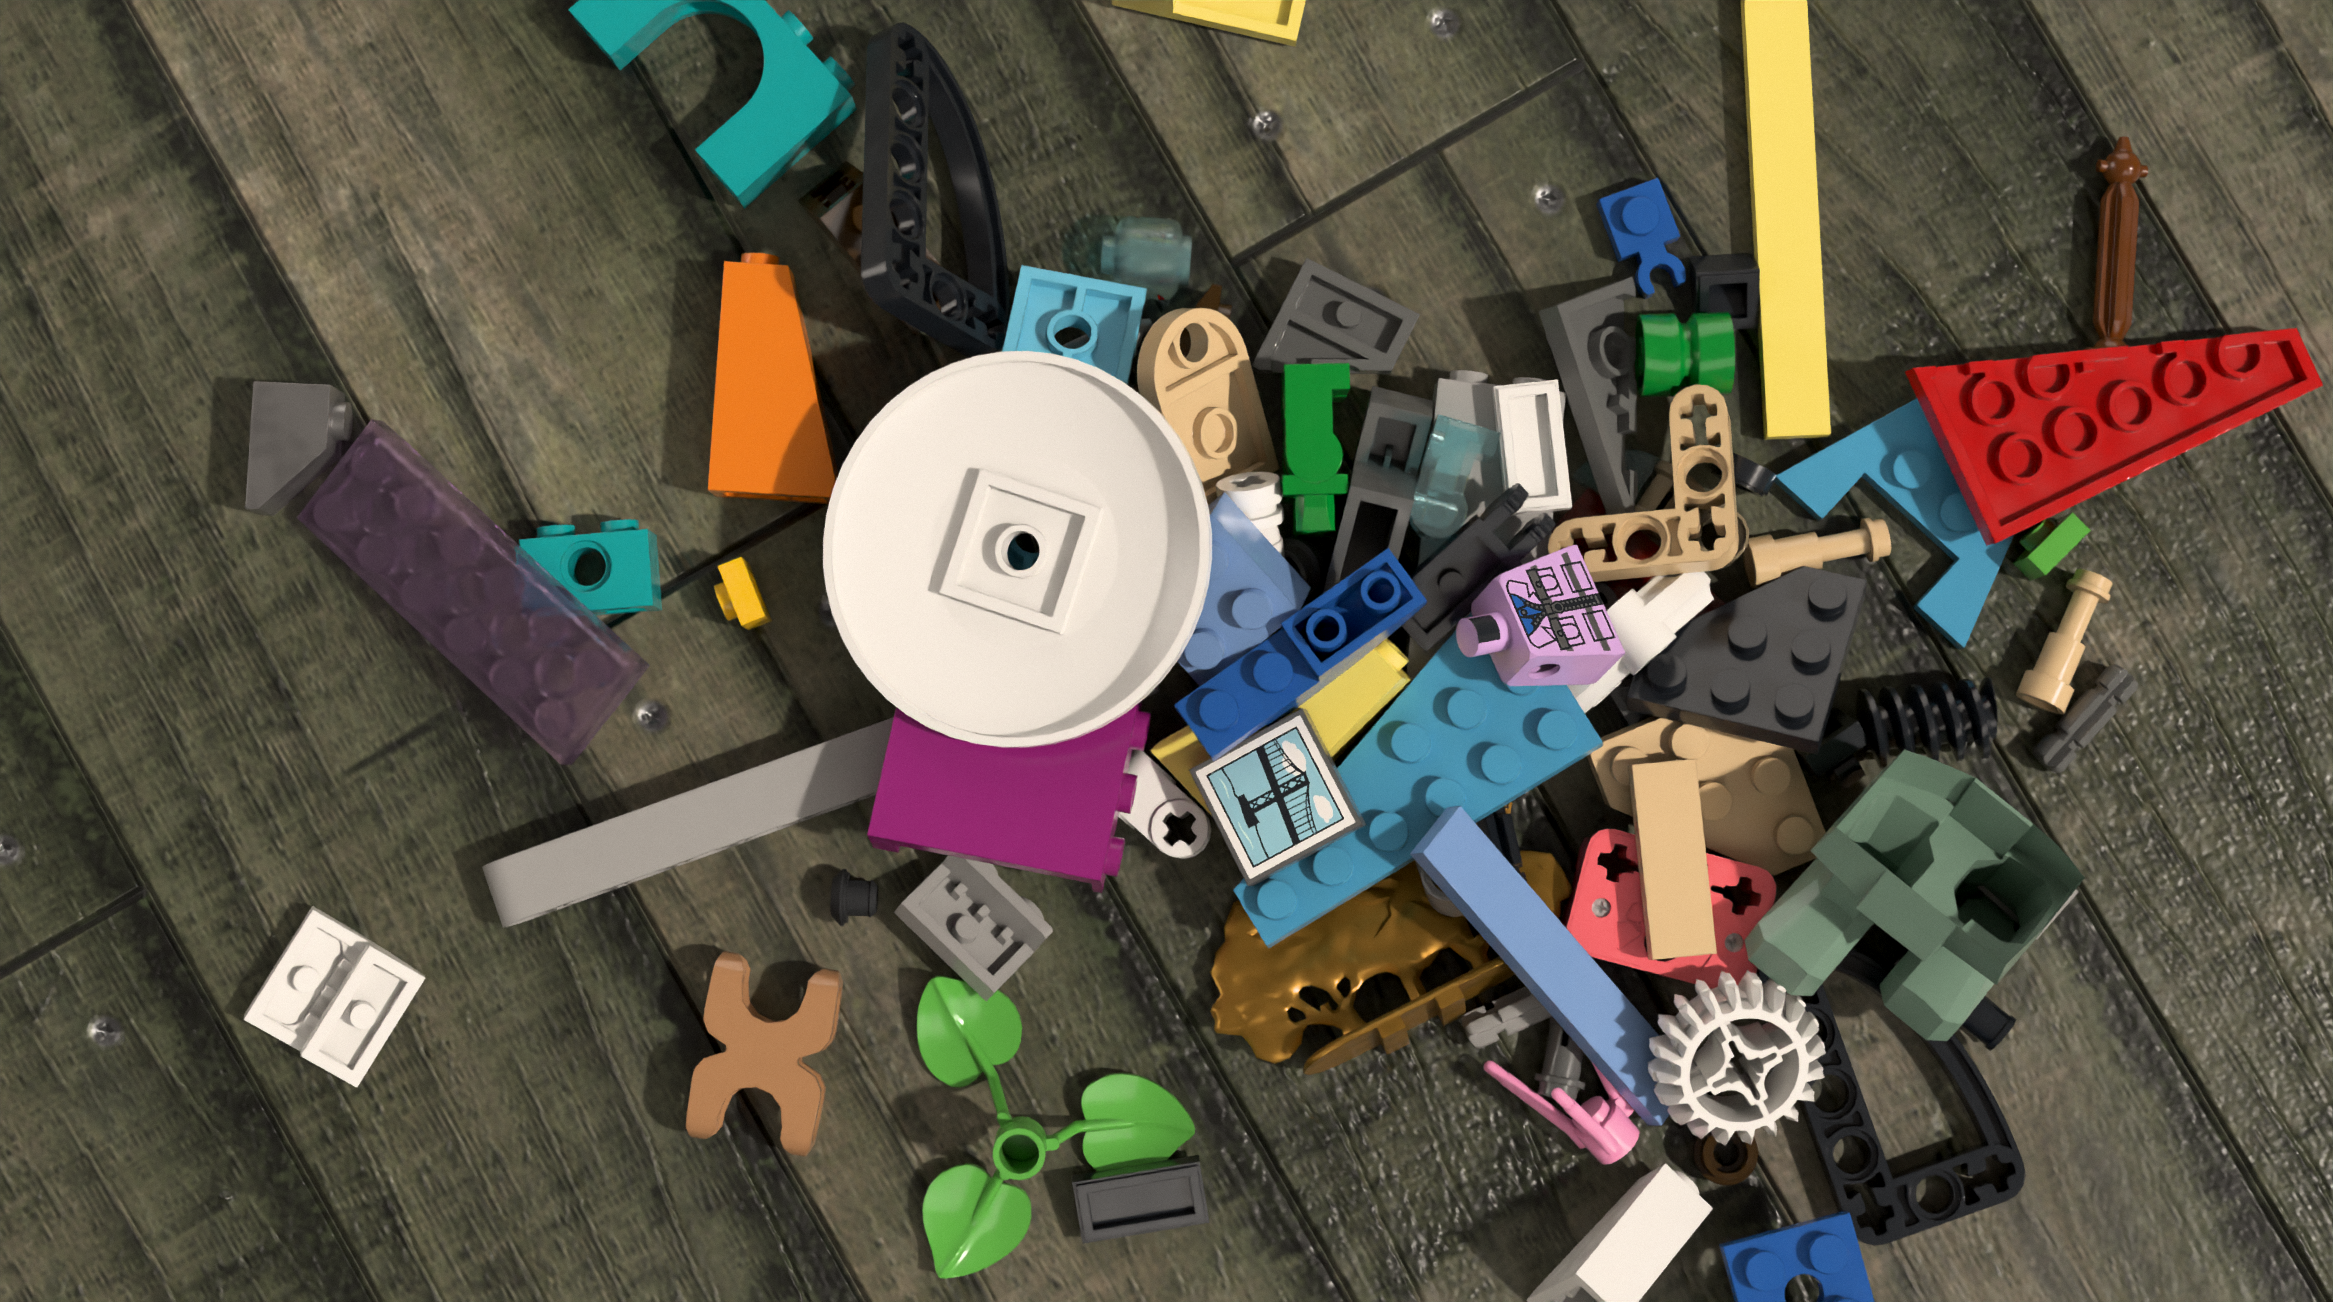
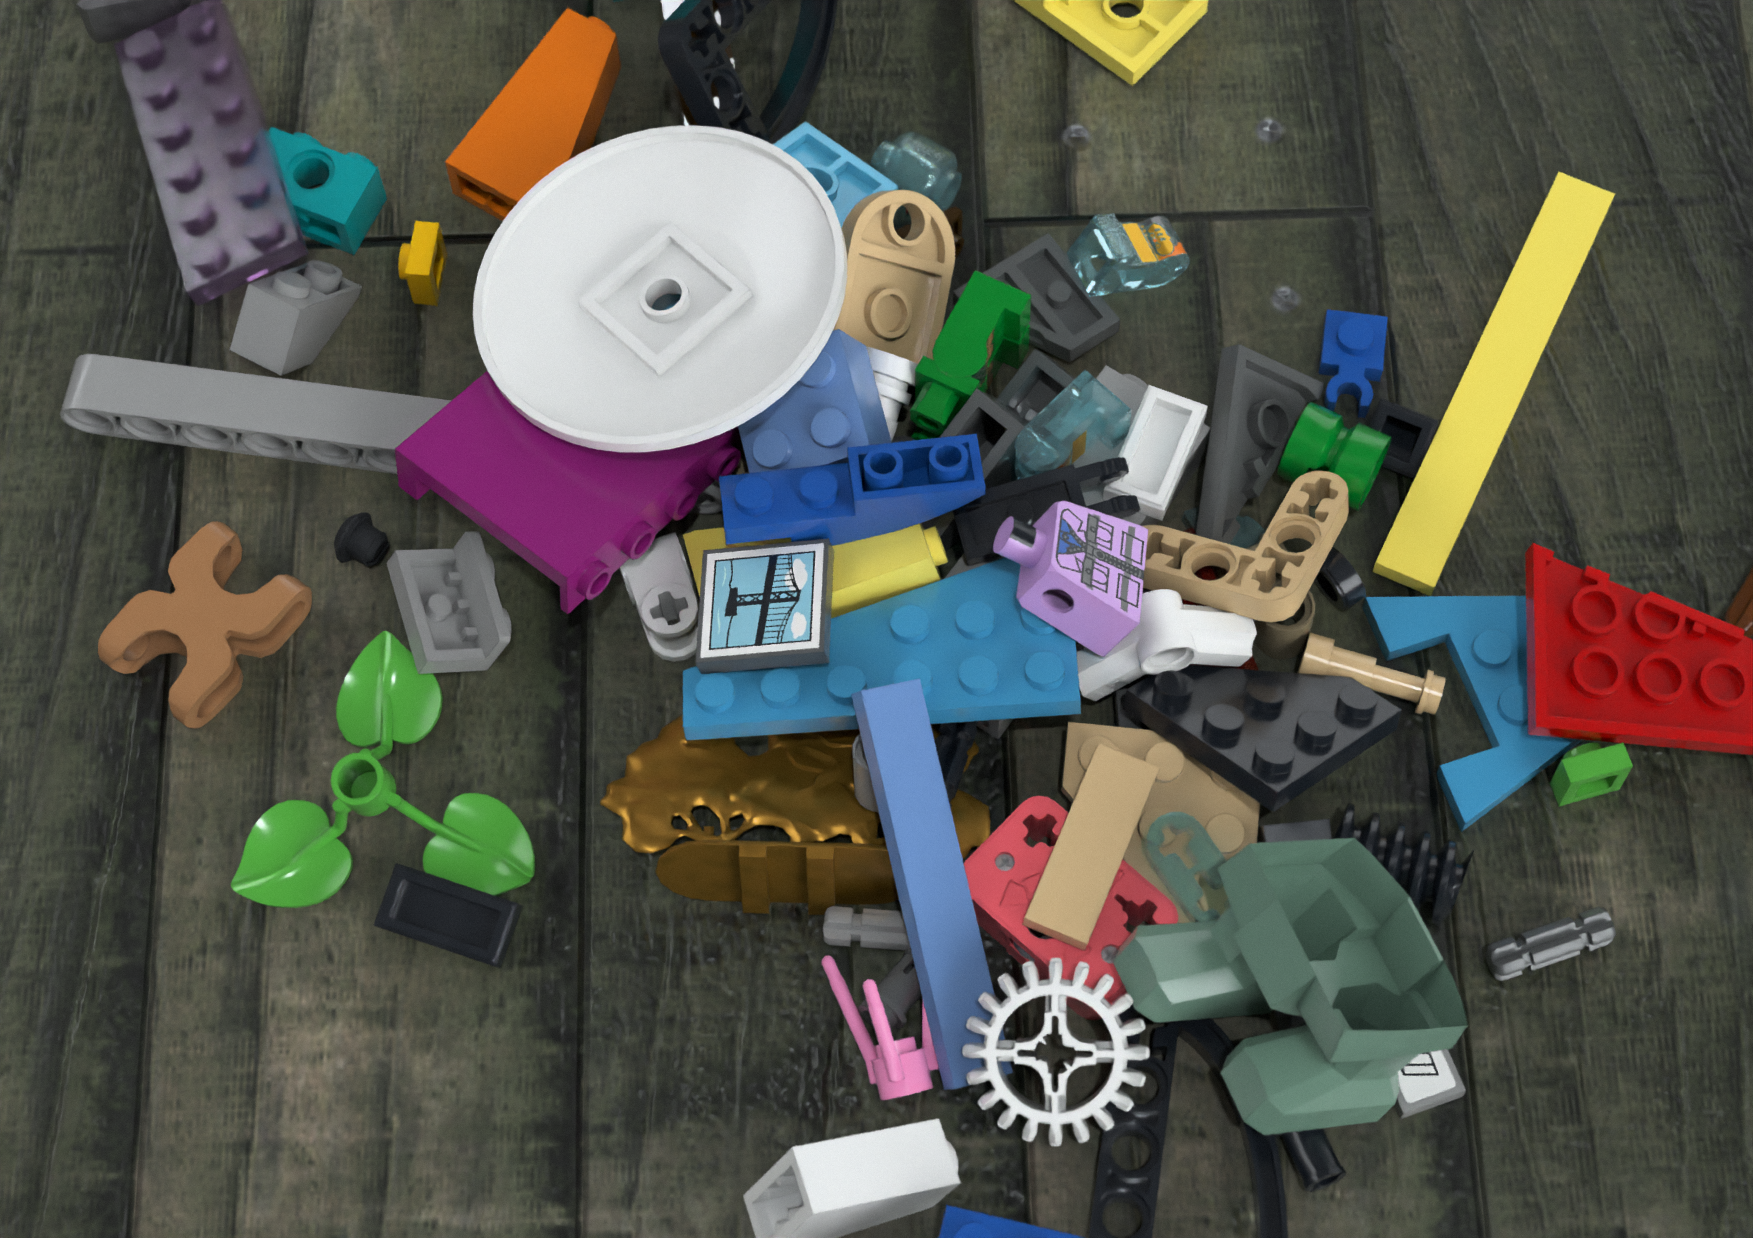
camera: 30 degrees right, 20 degrees down
dark brown plate [1693,1131,1758,1185] -> none
tan piece [2016,569,2113,714] -> none
none -> light grey slope [230,260,362,376]
none -> clear light blue leg [1067,213,1190,297]
none -> clear light blue beam [1145,812,1230,922]

